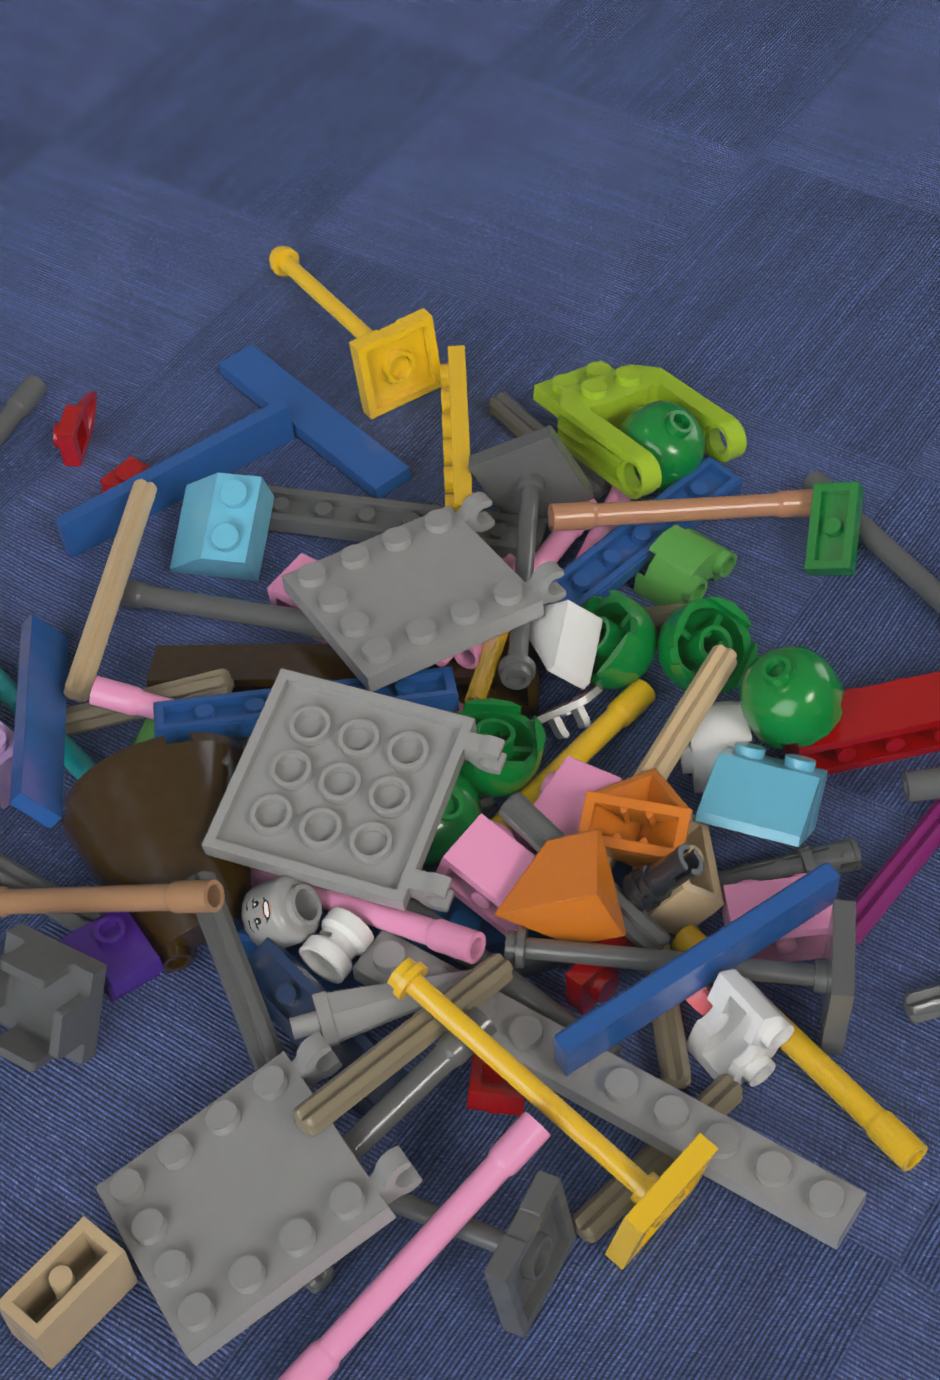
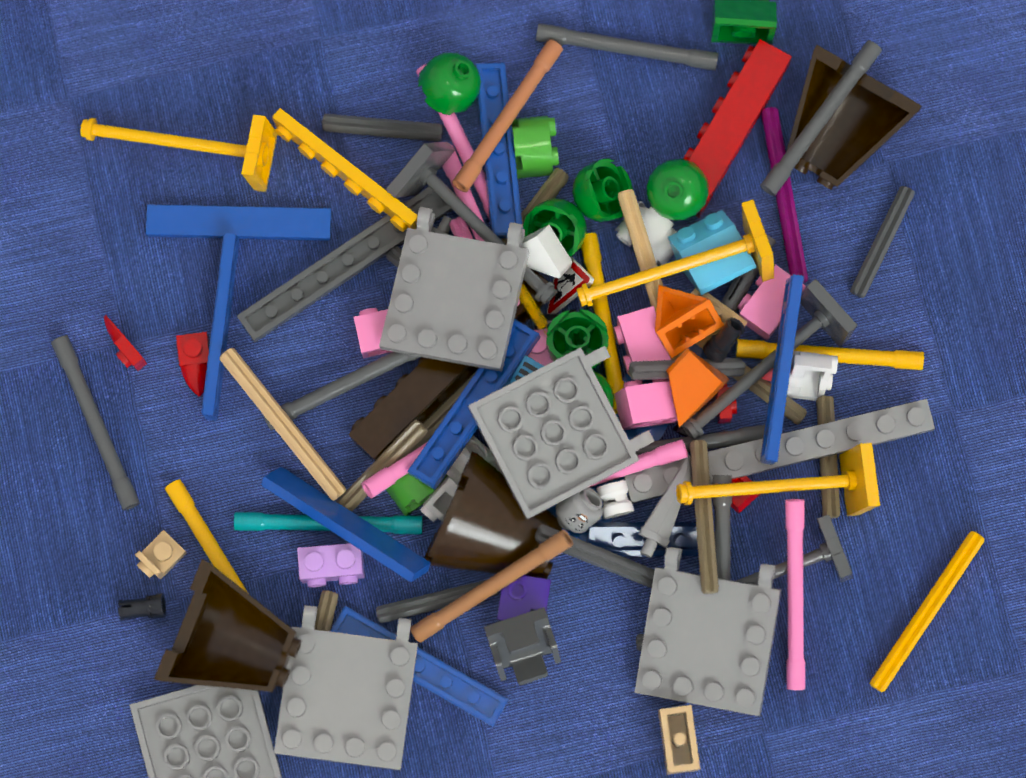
camera: 50 degrees left, 30 degrees up
medium azure slope [170,472,275,581] -> none
lime plate [533,360,747,499] -> none
green plate [804,482,864,576] -> none
none -> yellow tile [576,200,774,307]

